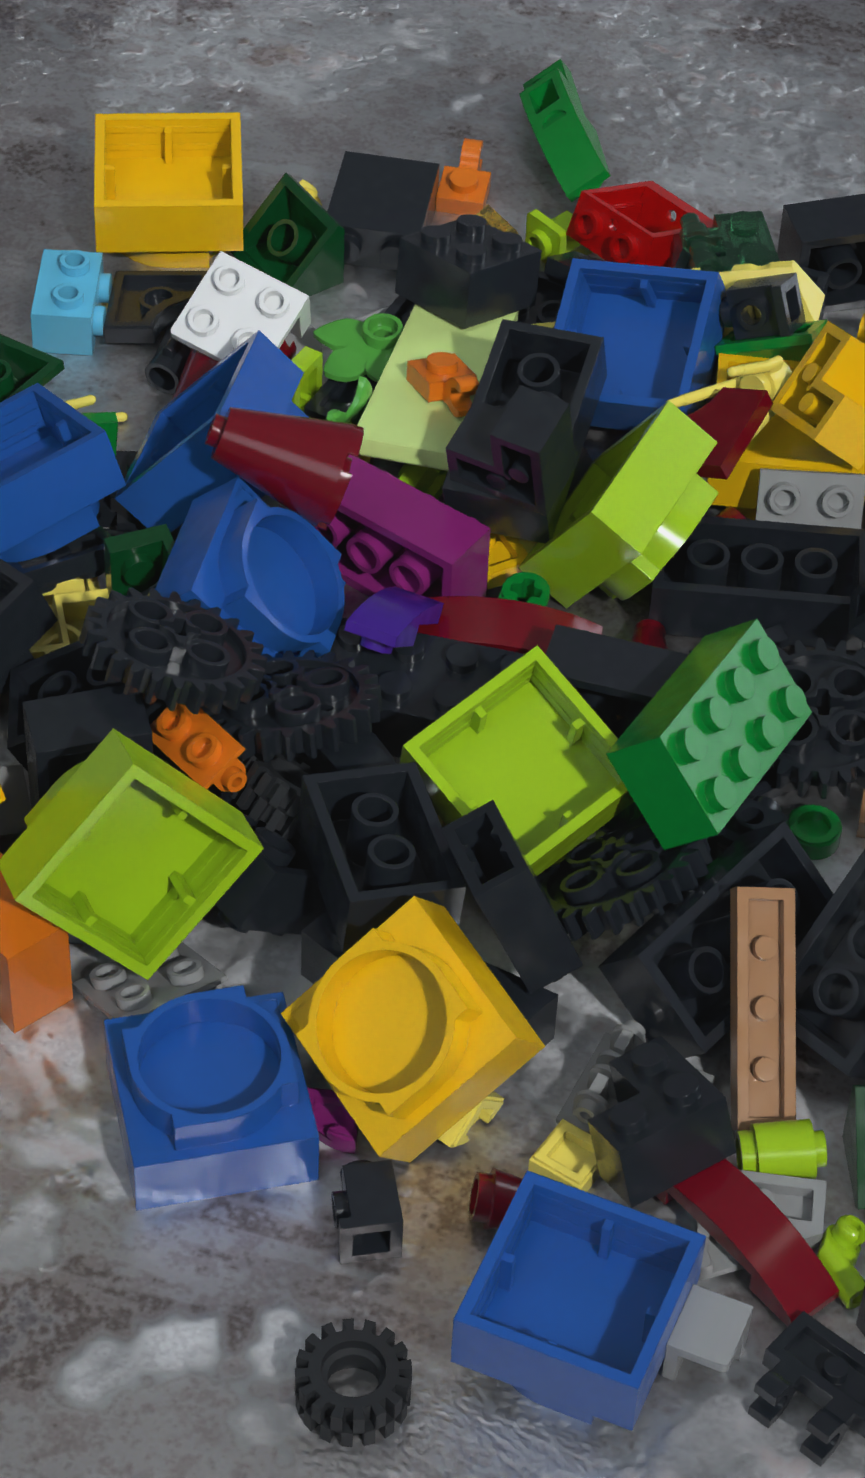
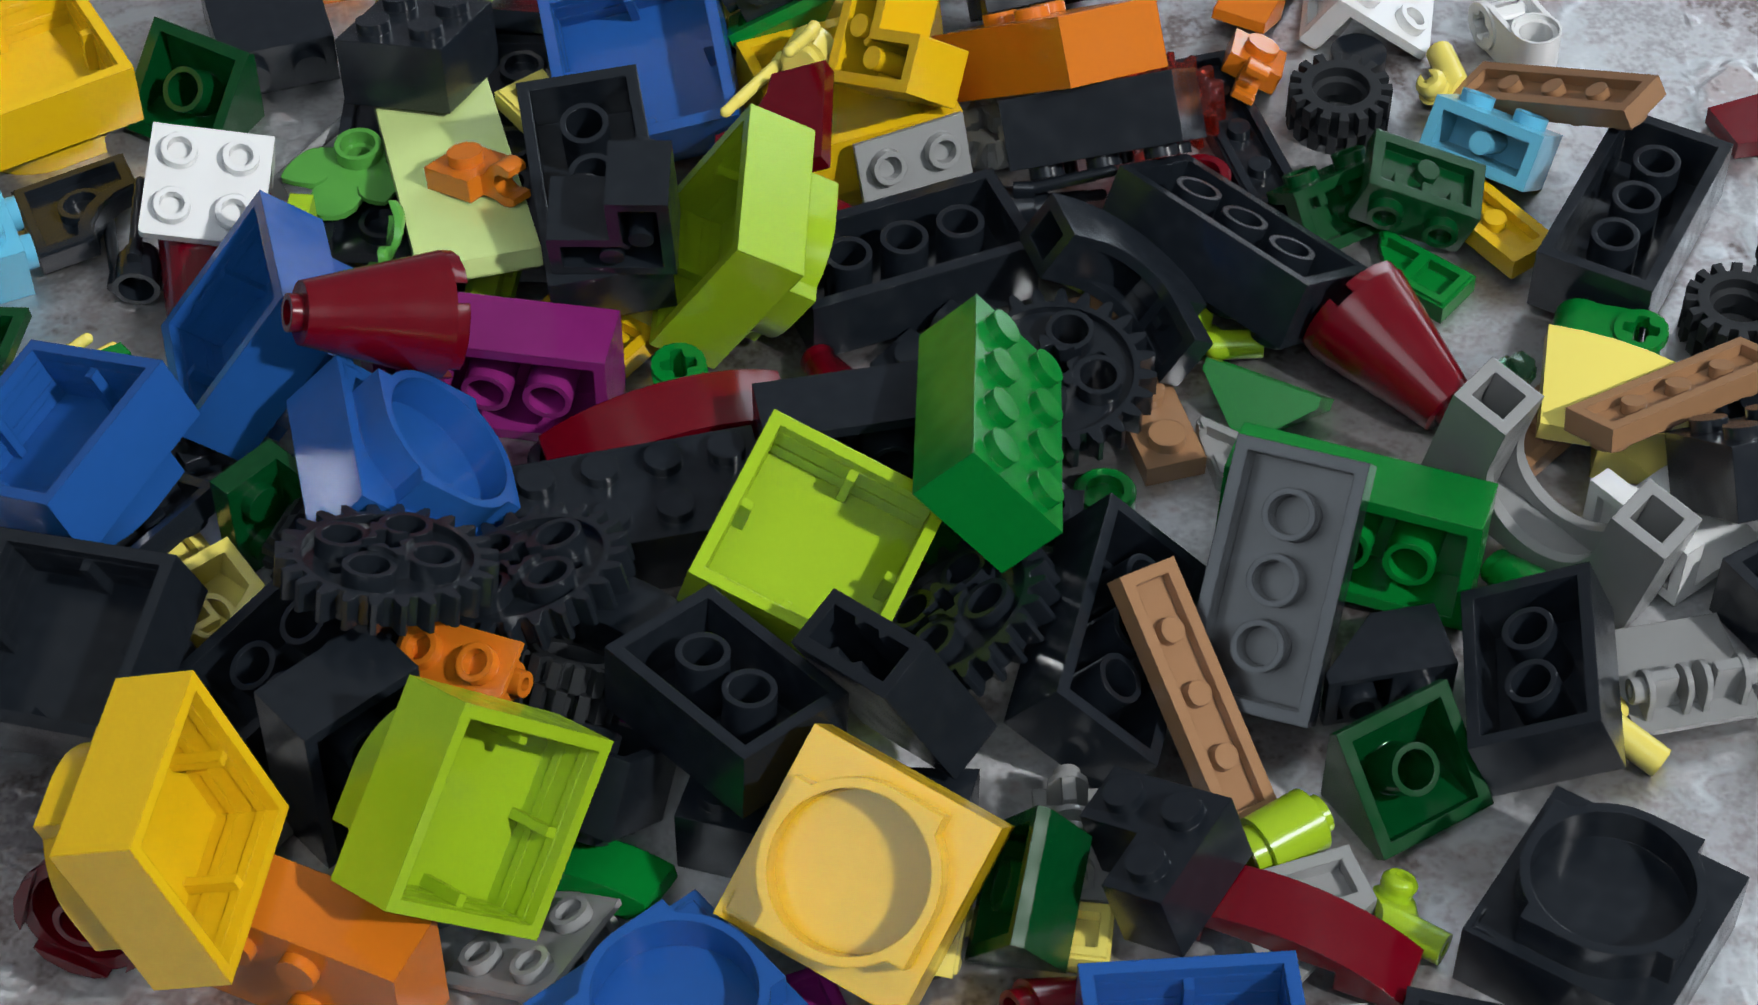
camera: 25 degrees left, 0 degrees up
dark purple slope [344,586,444,654] -> none
none -> green slope [556,840,678,919]
none -> dark green slope [964,805,1092,973]

